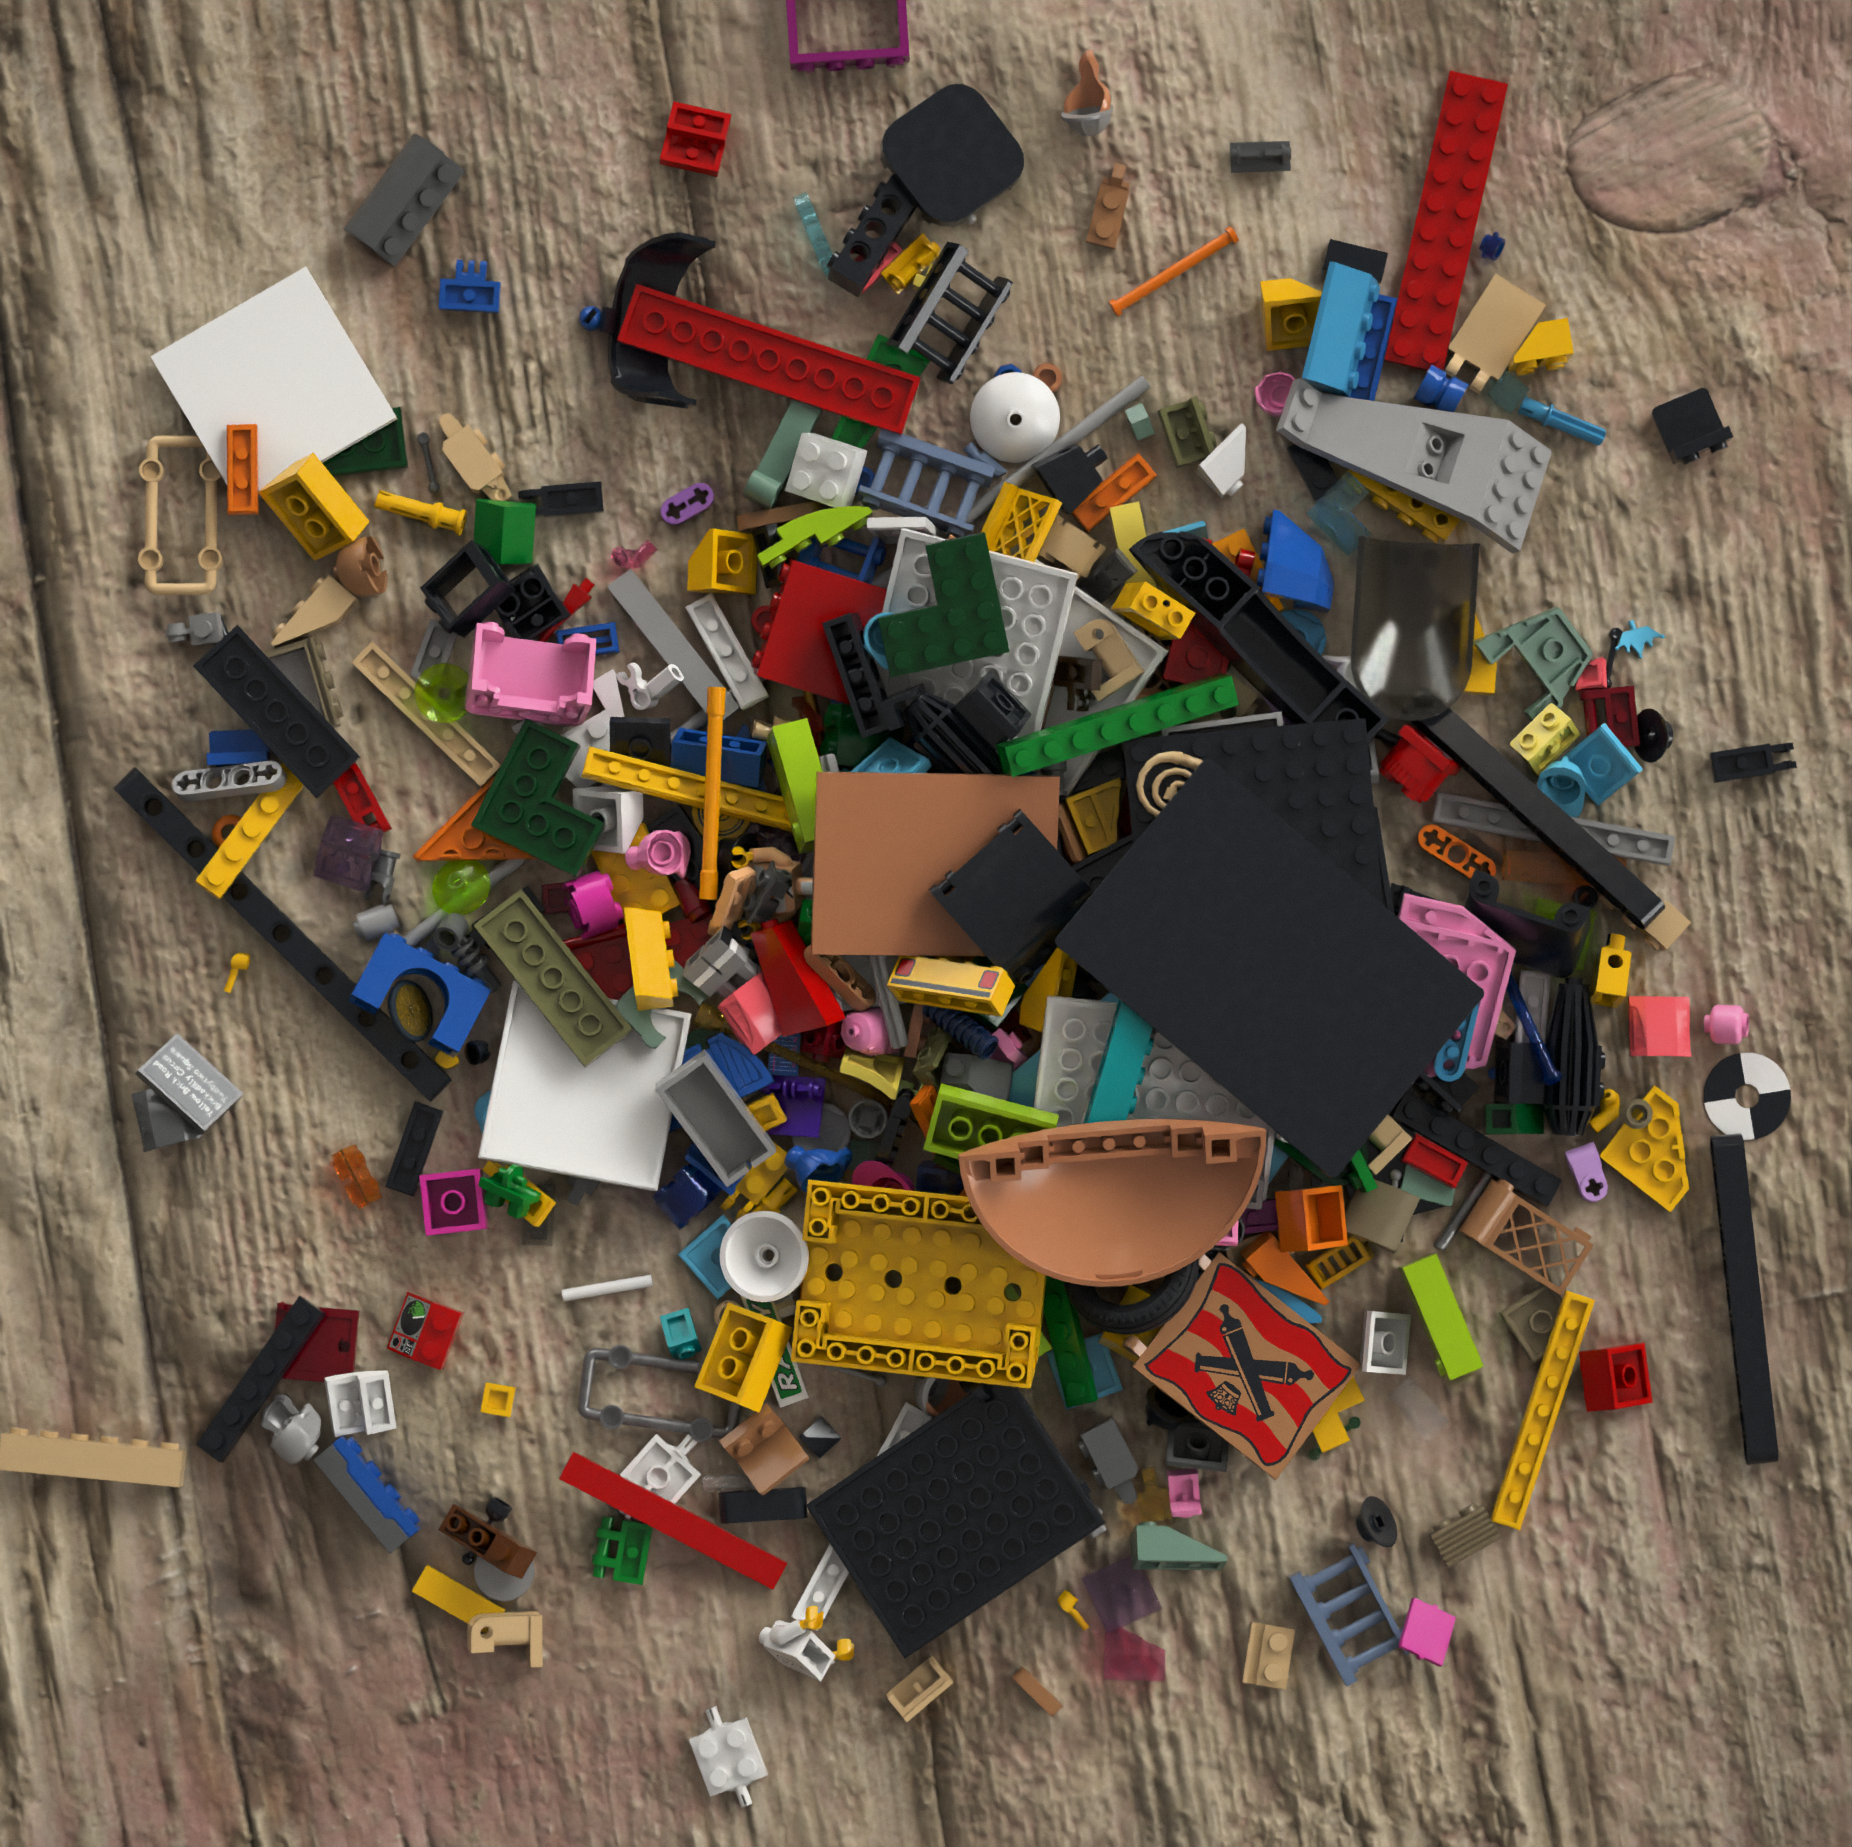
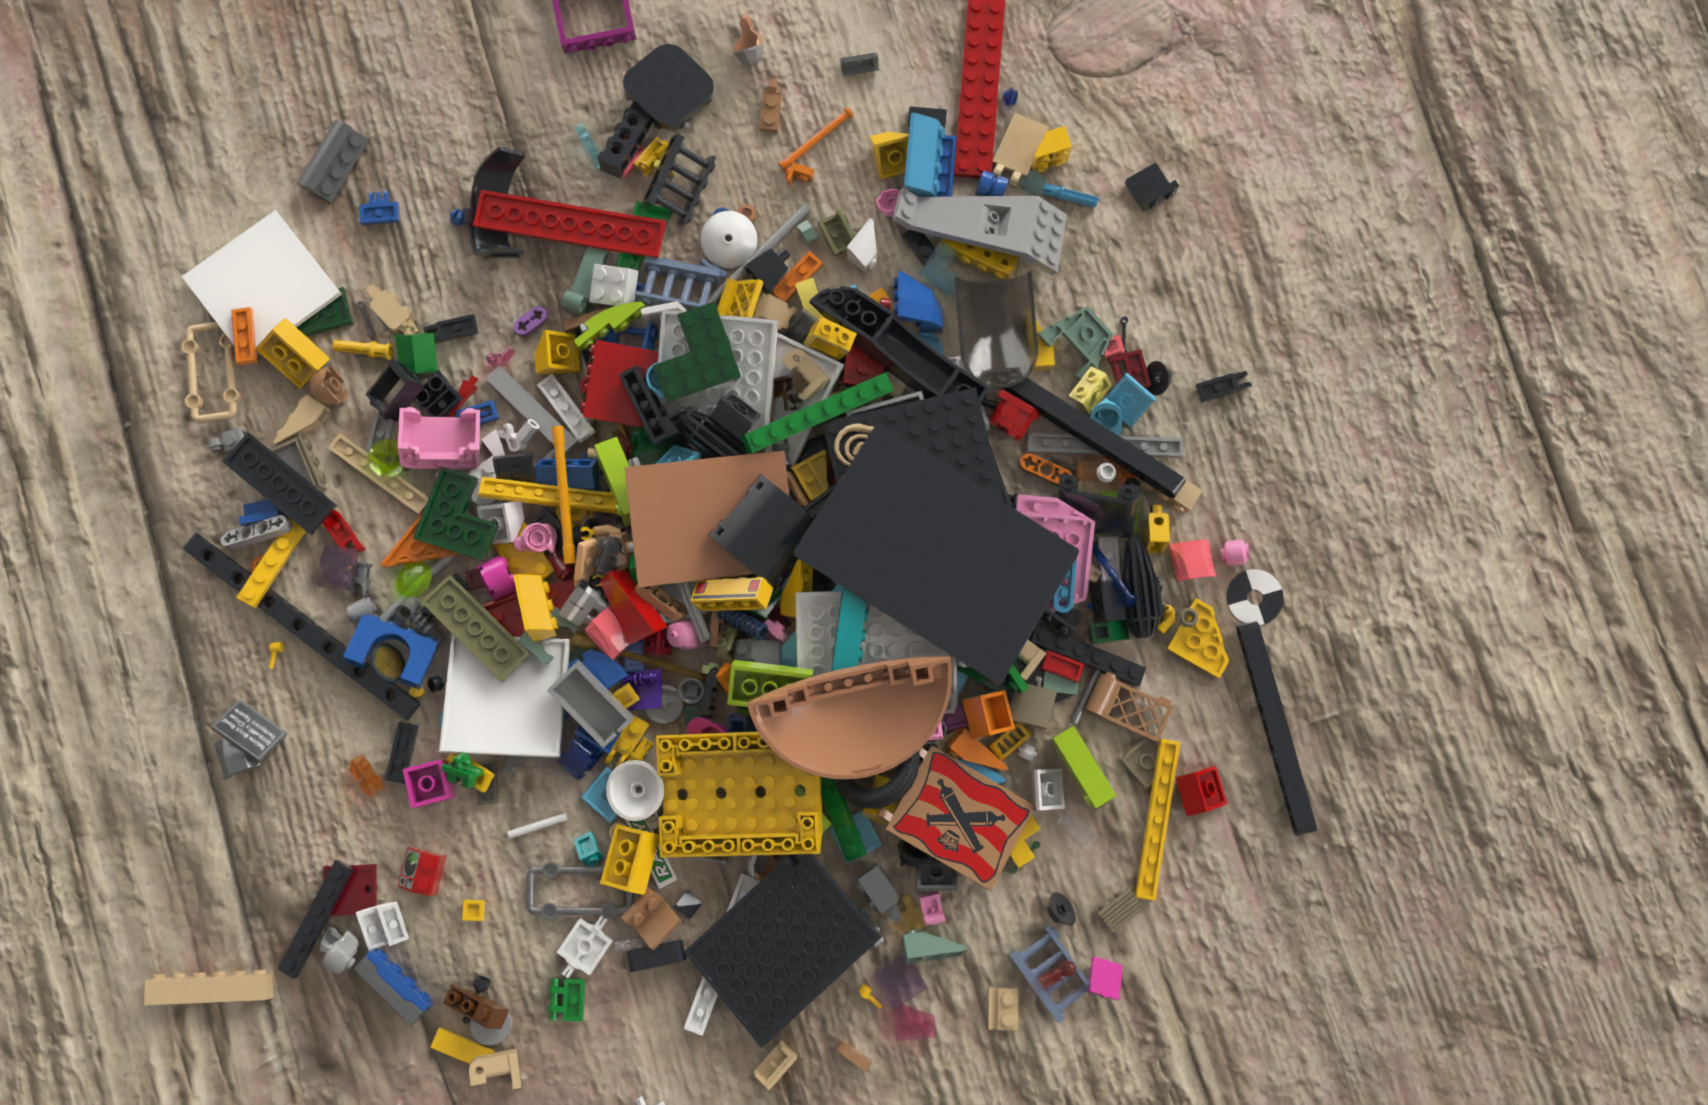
camera: 10 degrees left, 5 degrees down
red tile [559,1451,787,1590] -> none
red slope [659,101,732,177] -> none
white torso [759,1606,854,1682] -> none
blue hair [784,1145,853,1192] -> none
light yellow plate [839,1046,906,1100] -> none
lavender piece [1564,1142,1608,1202] -> none
medium azure piece [1615,620,1665,659] -> none
none -> orange bracket [785,162,815,186]
none -> white plate [1018,744,1038,761]
none -> clear red pin [1038,961,1077,989]
none -> white plate [1096,463,1116,482]

